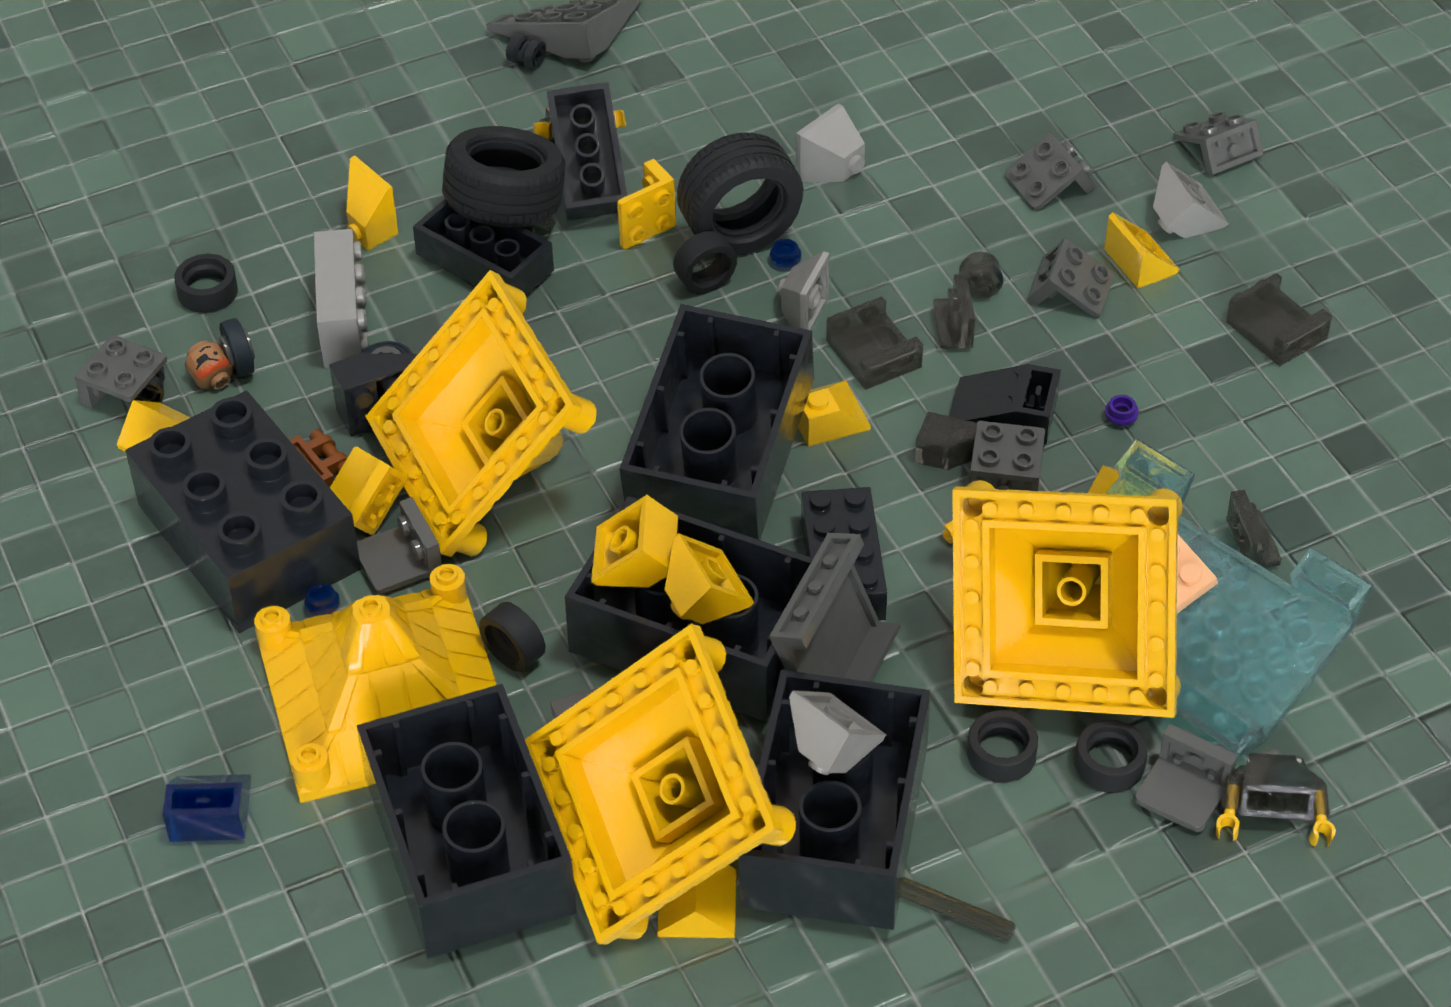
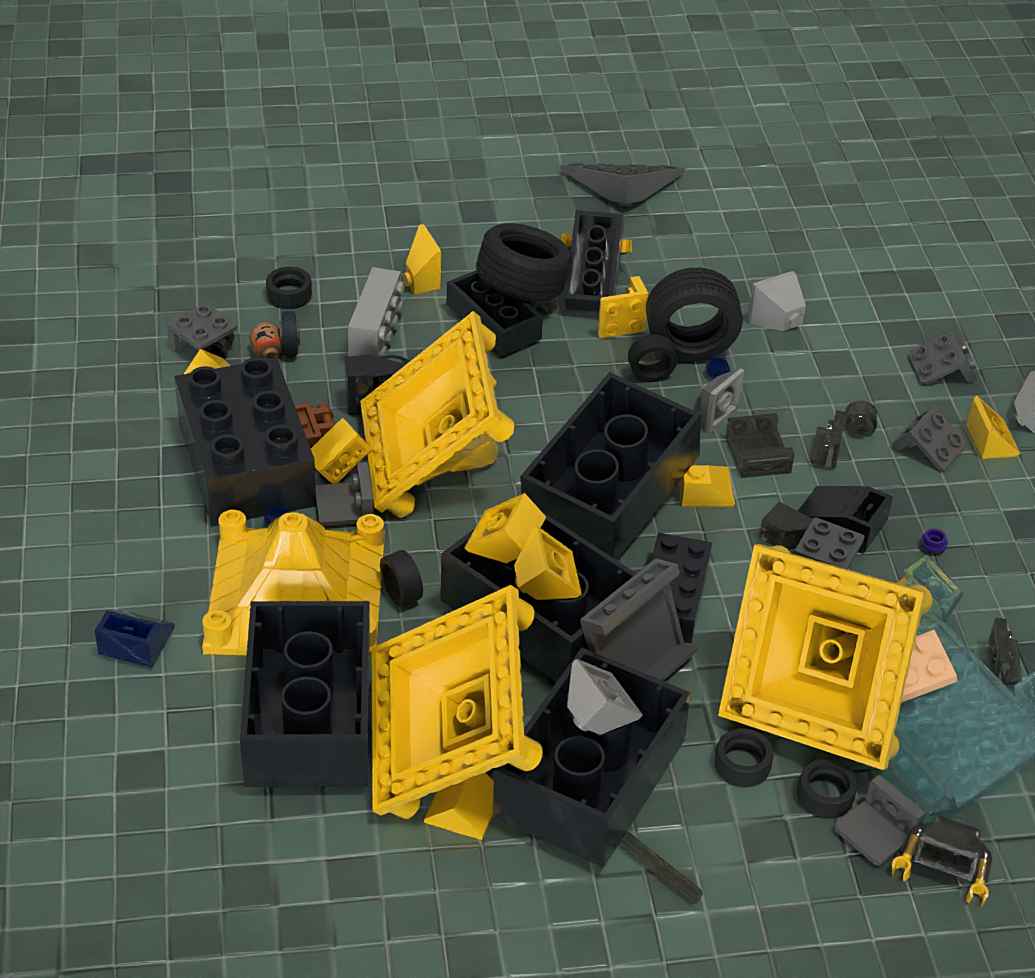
camera: 15 degrees right, 5 degrees down
black wheel [506,33,546,70] -> none

